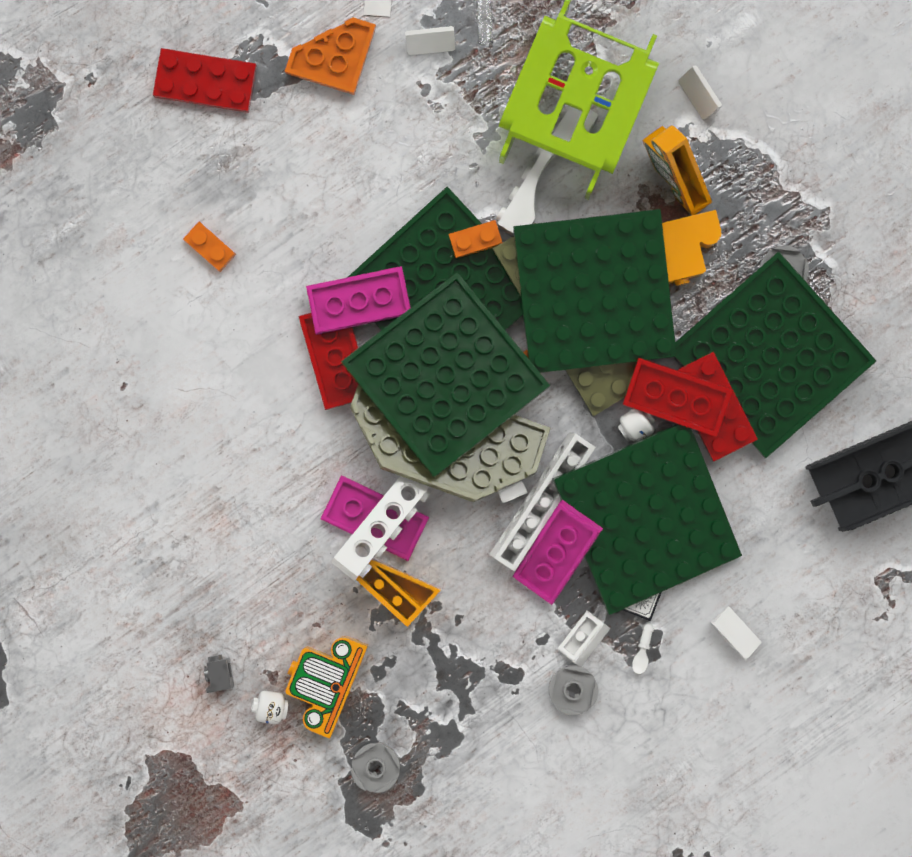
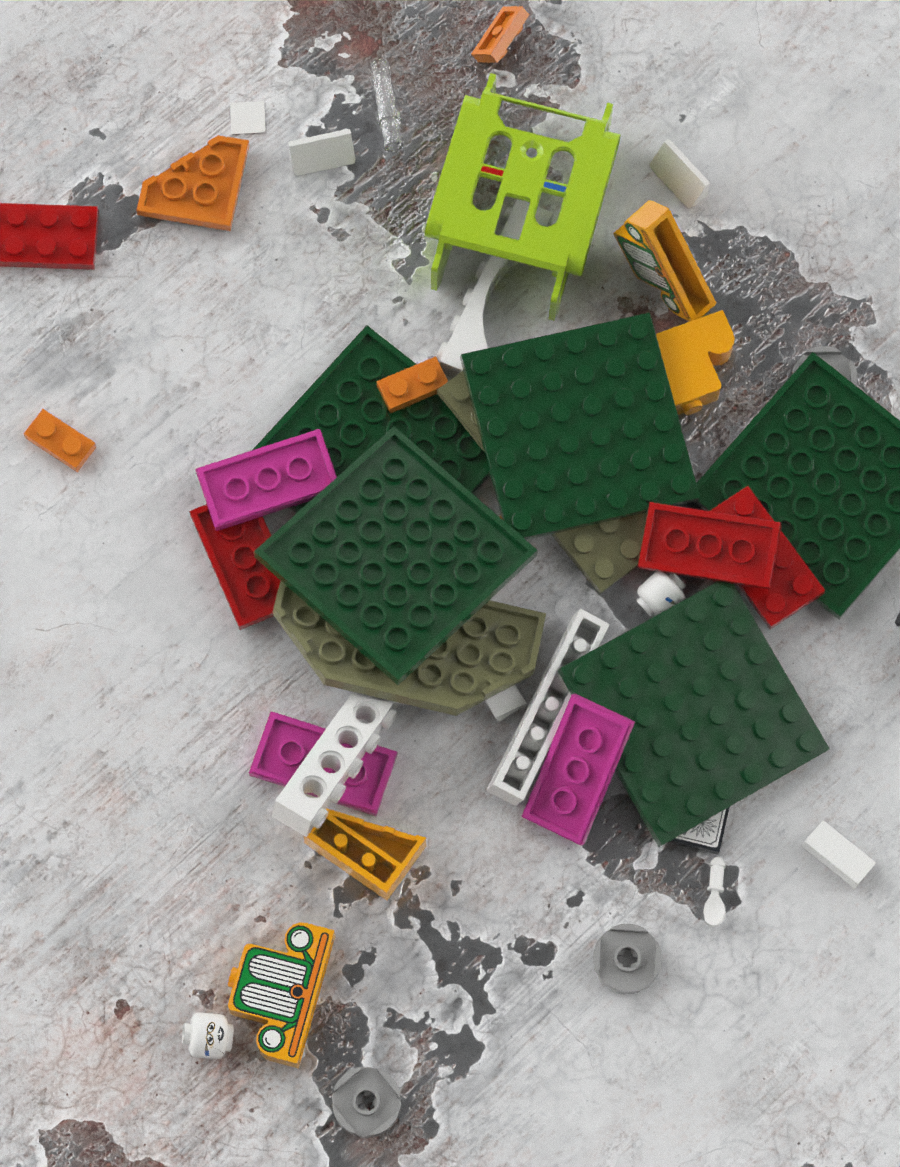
camera: 15 degrees left, 15 degrees down
flat silver brick [204,654,234,693] -> none
white slope [558,611,610,666] -> none

